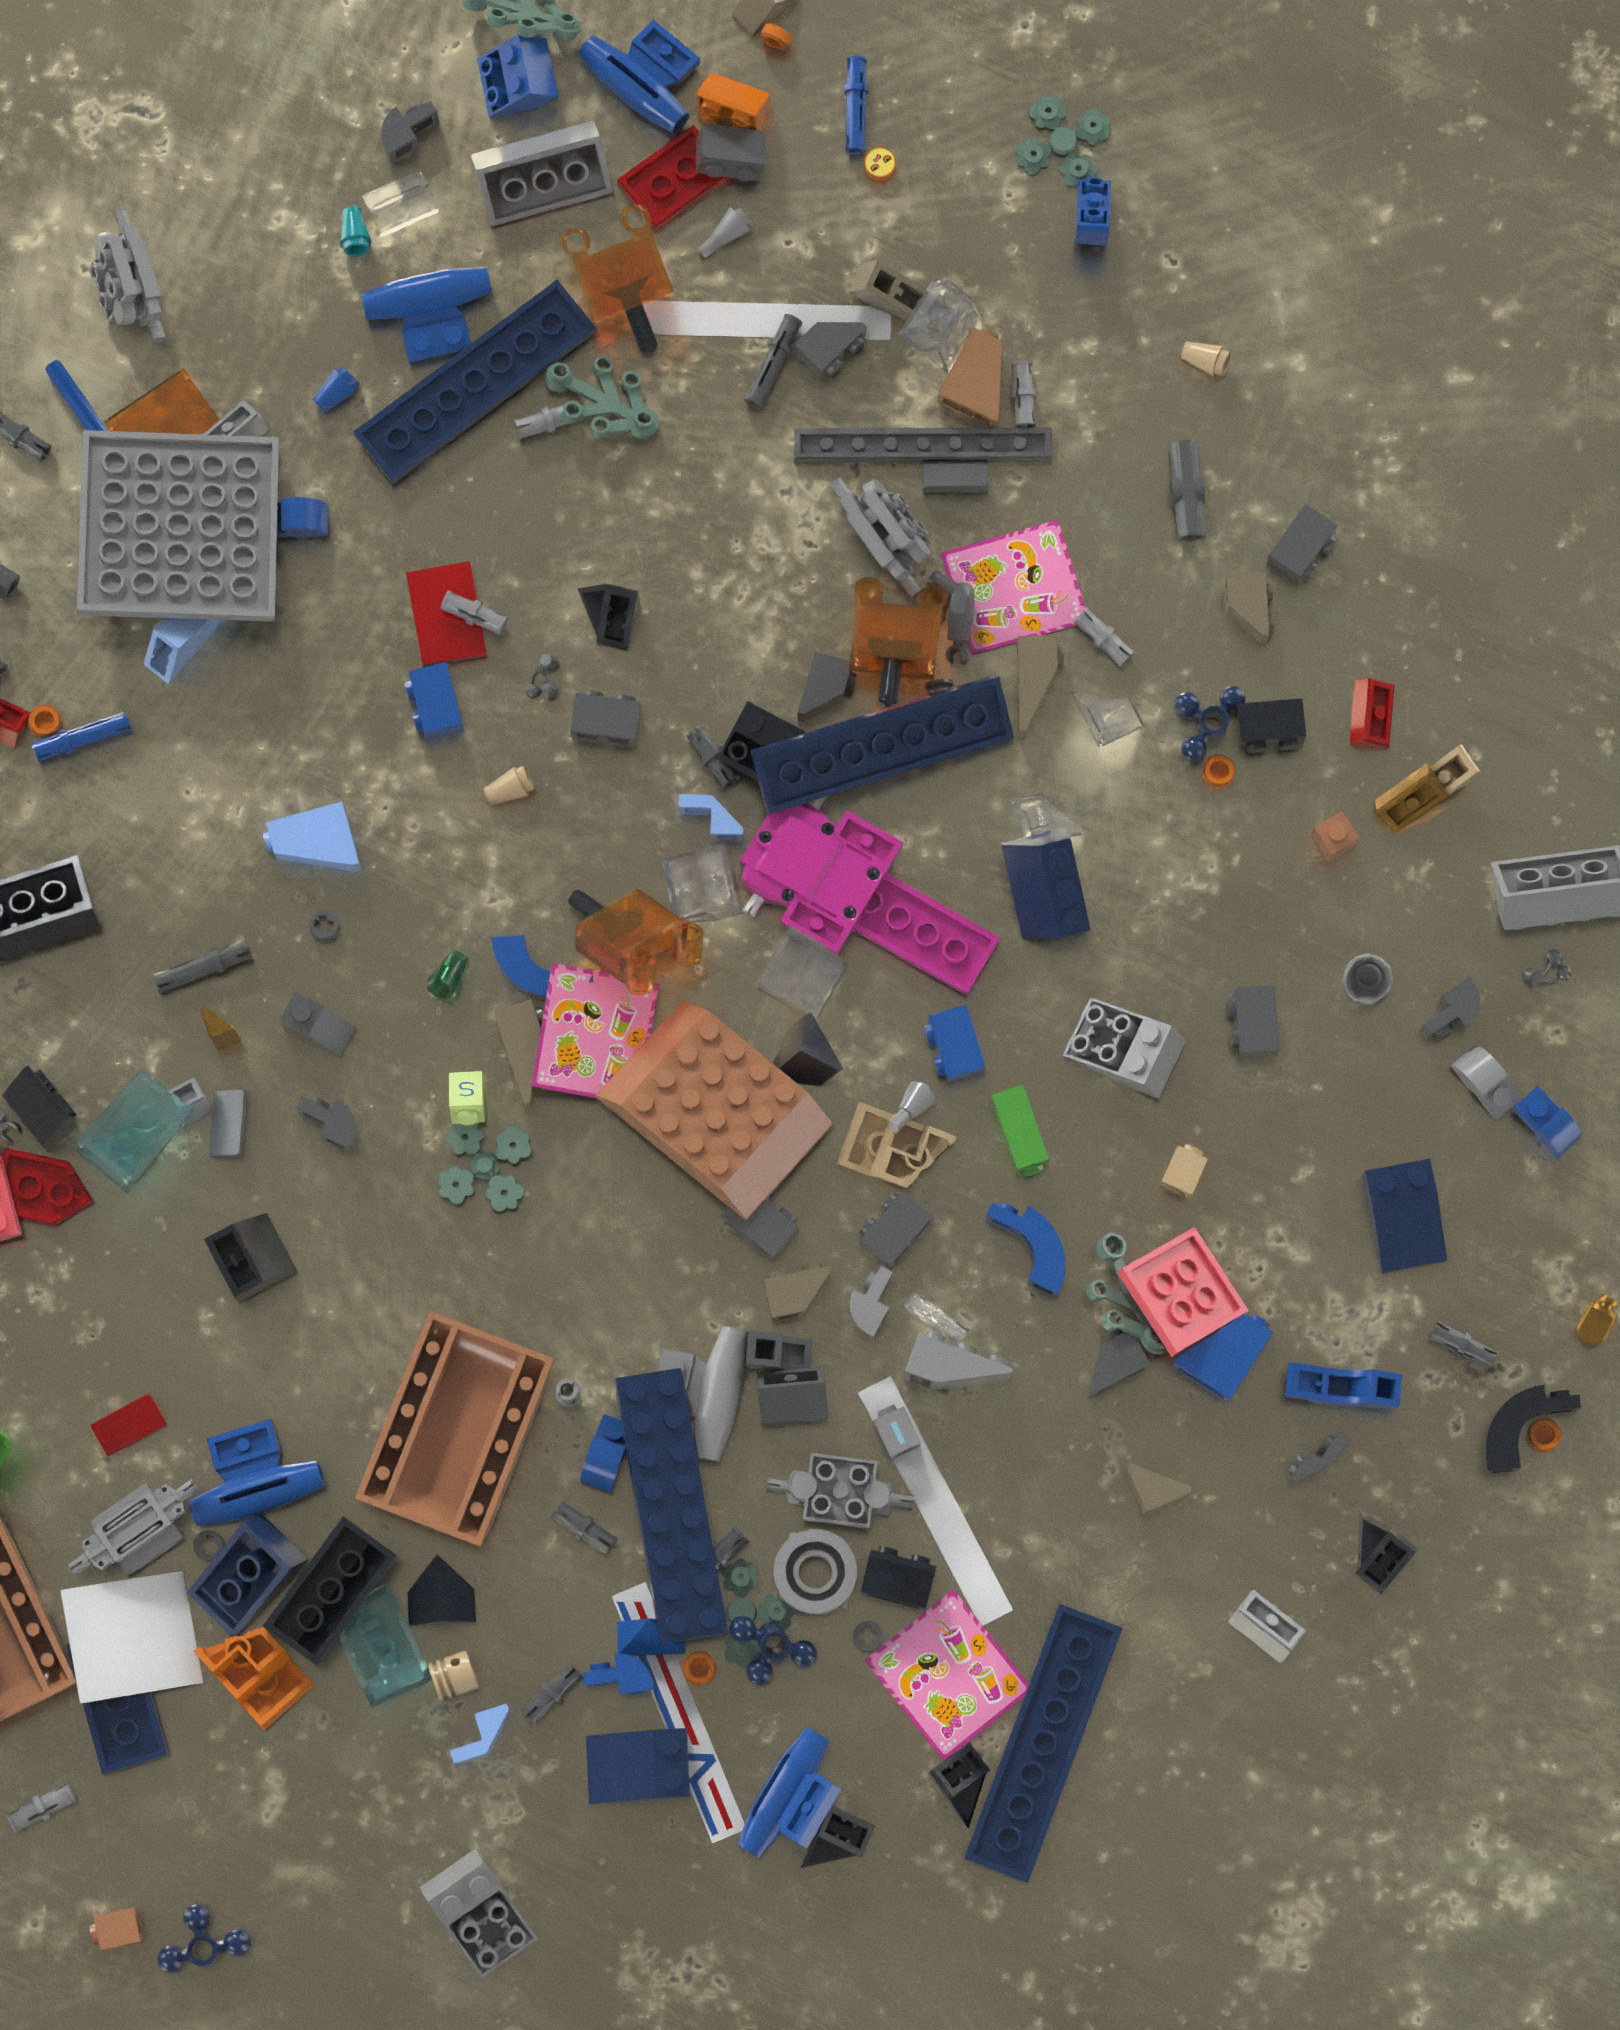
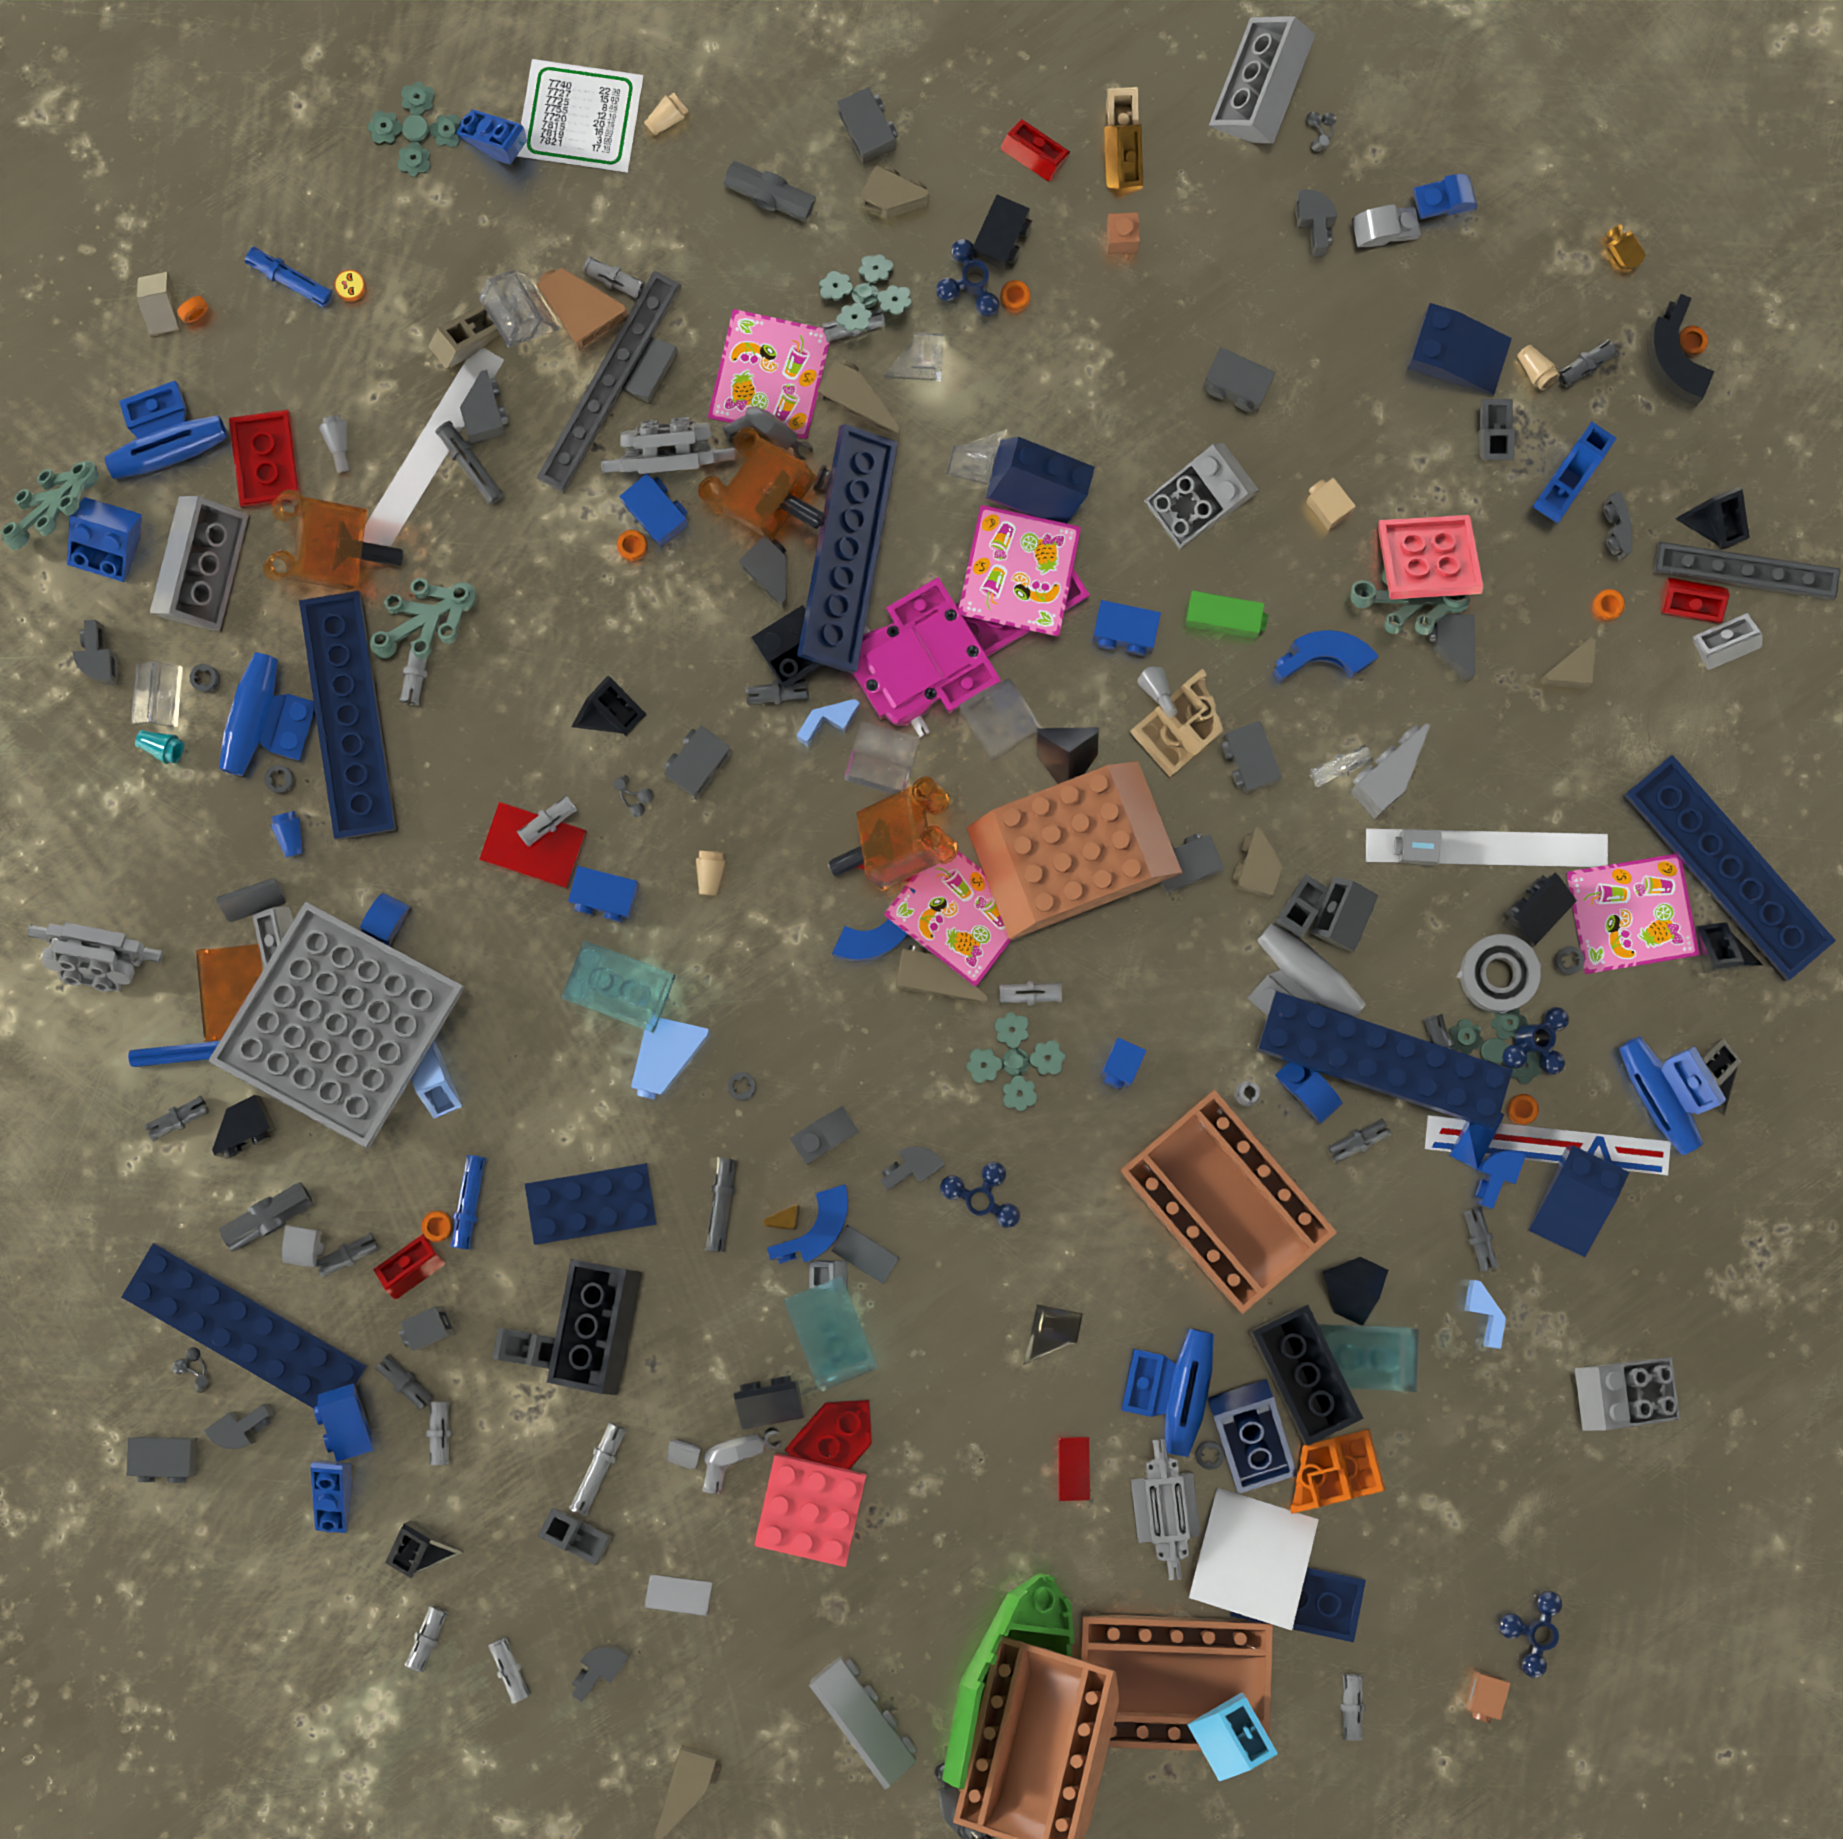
camera: 60 degrees left, 5 degrees up
black slope [204,1213,298,1303] -> none
clear green cone [427,950,469,1001] -> none
tan piece [428,1650,479,1701] -> none
yellowish green brick [449,1071,485,1125] -> none
orange slope [696,72,771,131] -> none
dark grey brick [696,123,766,181] -> none
light grey piece [766,1453,914,1529] -> none
light grey brick [850,1266,893,1341] -> none
blue slope [1172,1314,1273,1403] -> none
light grey hair [1342,953,1393,1005] -> none
none -> dark grey bush [189,664,220,693]
none -> black slope [212,1095,276,1159]
none -> dark grey slope [216,878,286,922]
none -> dark grey bush [264,765,294,793]
none -> white sticker [516,59,644,173]
none -> dark blue plate [525,1163,657,1245]
none -> clear light blue slope [561,940,676,1033]
none -> orange tile [617,530,648,562]
none -> blue brick [619,473,688,548]
none -> blue arch [767,1184,849,1264]
none -> sand green plant [819,254,912,332]
none -> dark blue piece [940,1162,1020,1228]
none -> sticker [958,505,1081,636]
none -> light grey pin [999,981,1062,1005]
none -> clear smoke slope [1023,1304,1083,1365]
none -> blue brick [1100,1038,1147,1090]
none -> dark grey brick [1478,399,1515,460]
none -> tan cone [1517,345,1560,390]
none -> orange tile [1593,589,1625,621]
none -> dark grey tile [1653,542,1840,600]
none -> red slope [1662,578,1730,623]

